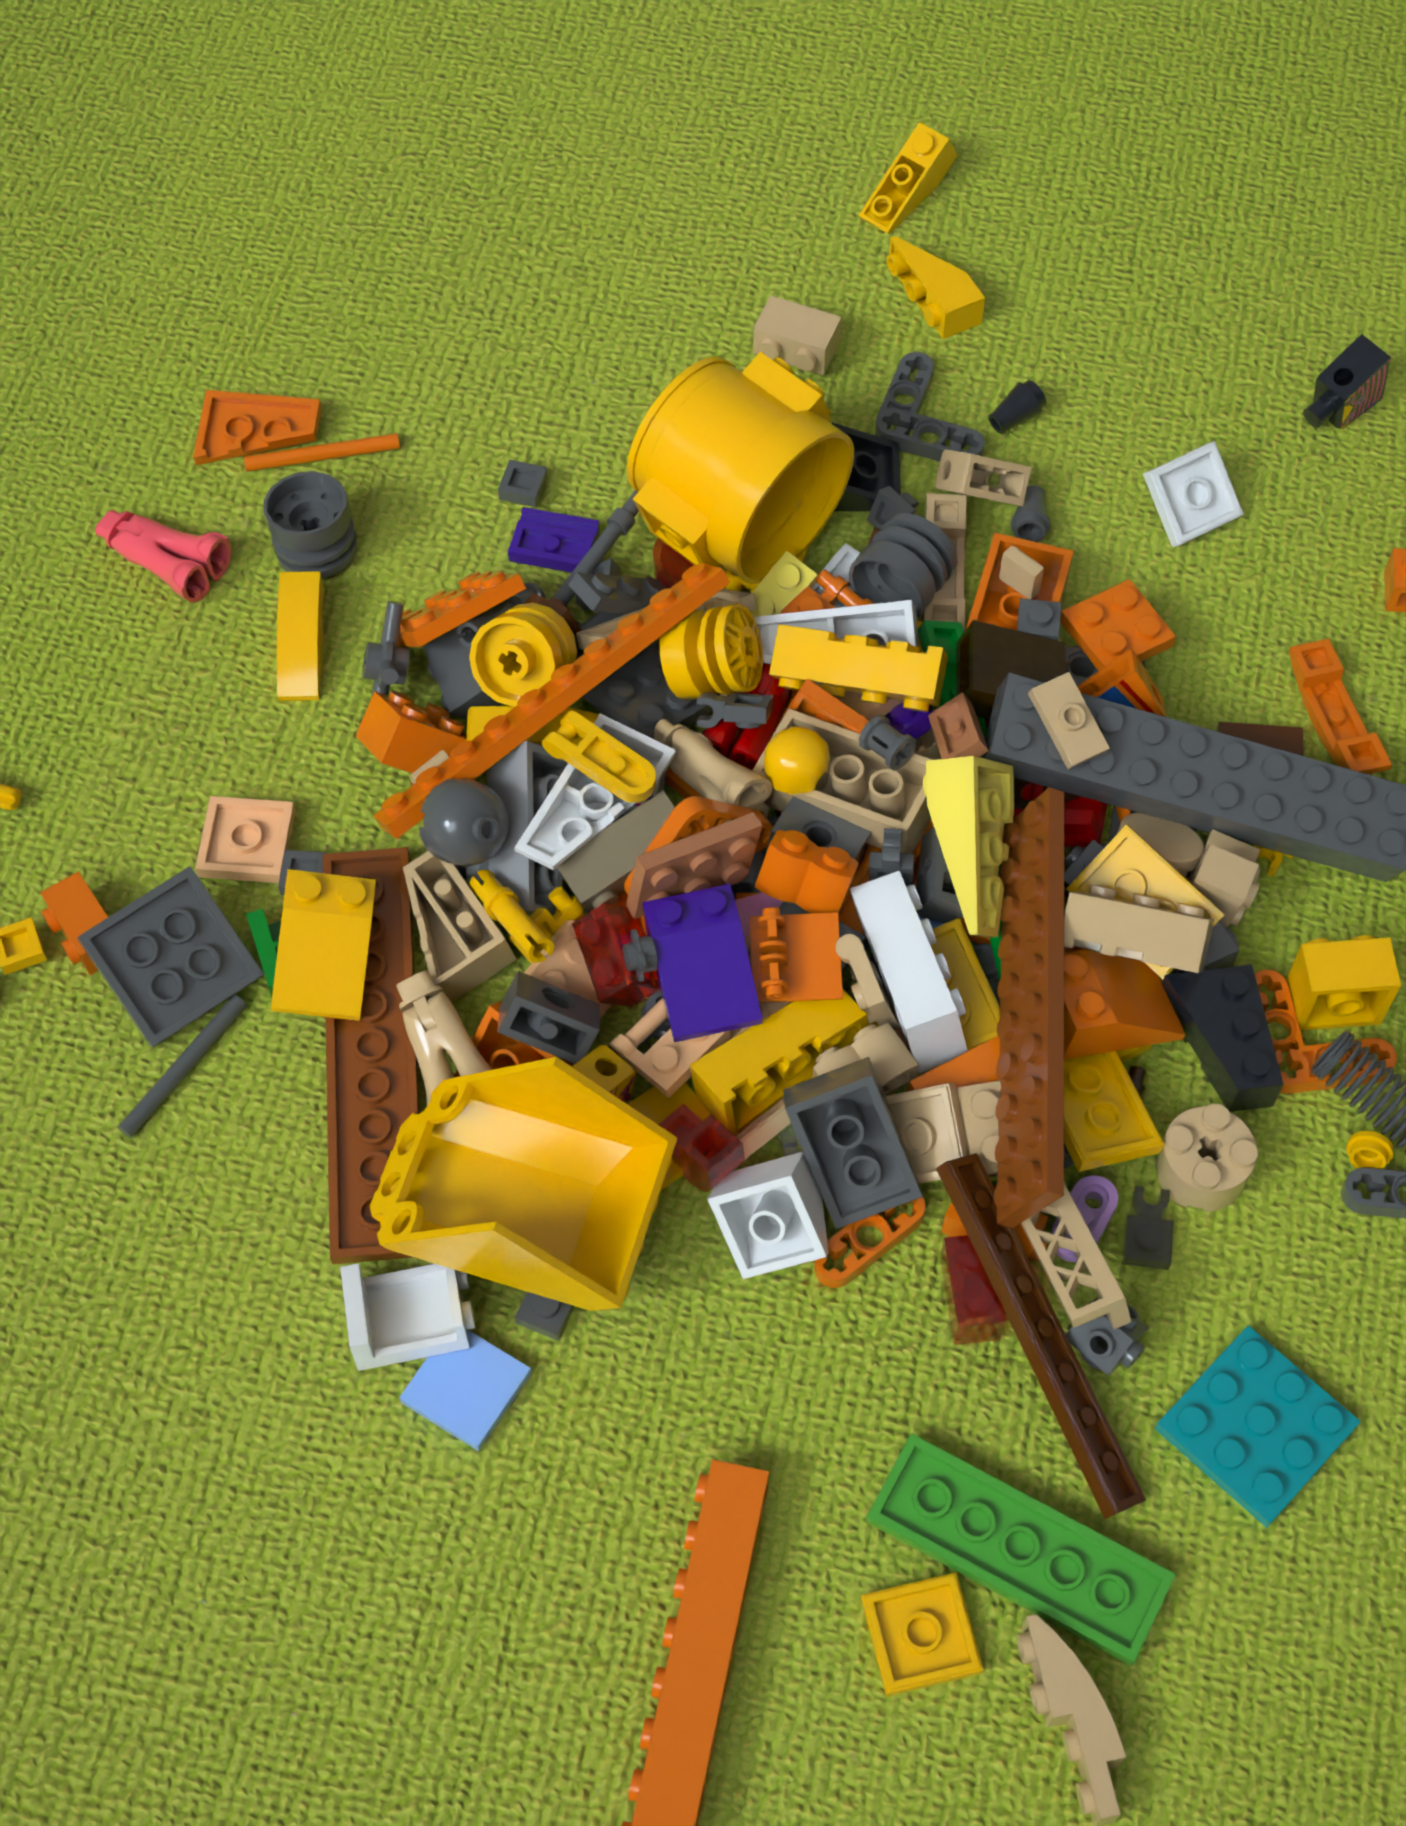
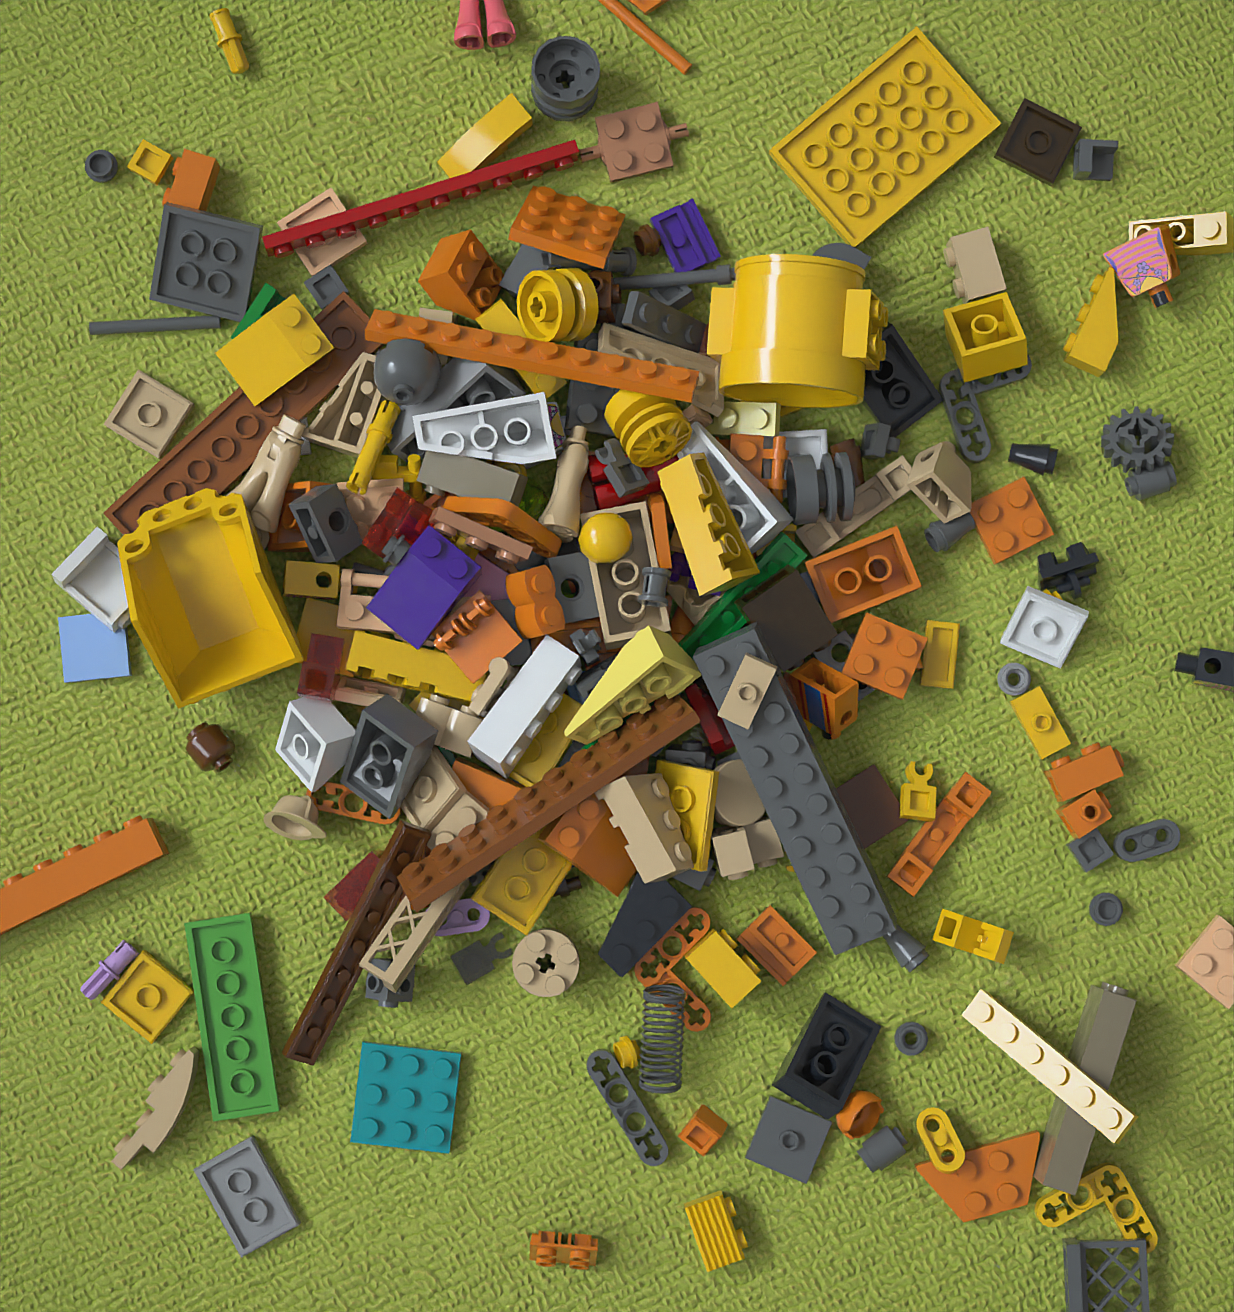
camera: 50 degrees right, 25 degrees up
dark grey bar [362,601,409,698] -> none
dark grey plate [498,460,548,507] -> none
yellow plate [542,711,656,803] -> none
nougat plate [928,692,989,759] -> none
tan tile [999,546,1044,599] -> none
dark grey plate [1016,598,1062,641] -> none
none -> lavender axle [80,939,139,1000]
none -> tan tile [103,370,195,460]
none -> reddish brown head [186,722,235,772]
none -> light grey tile [193,1136,301,1258]
none -> red plate [262,140,579,258]
none -> tan piece [263,795,326,840]
none -> nougat plate [579,102,689,183]
none -> reddish brown plate [633,224,661,257]
none -> orange plate [736,905,817,986]
none -> yellow plate [768,26,1002,248]
none -> yellow plate [900,761,936,822]
none -> yellow tile [919,620,960,689]
none -> yellow brick [943,292,1028,383]
none -> orange plate [969,477,1054,565]
none -> dark brown tile [994,98,1082,186]
none -> light grey plate [997,663,1031,696]
none -> yellow plate [1009,686,1071,759]
none -> black hips [1037,542,1099,600]
none -> orange brick [1044,742,1125,802]
none -> dark grey panel [1073,139,1119,181]
none -> dark grey gear [1101,406,1174,475]
none -> torso [1103,224,1180,308]
none -> dark grey brick [1124,461,1177,501]

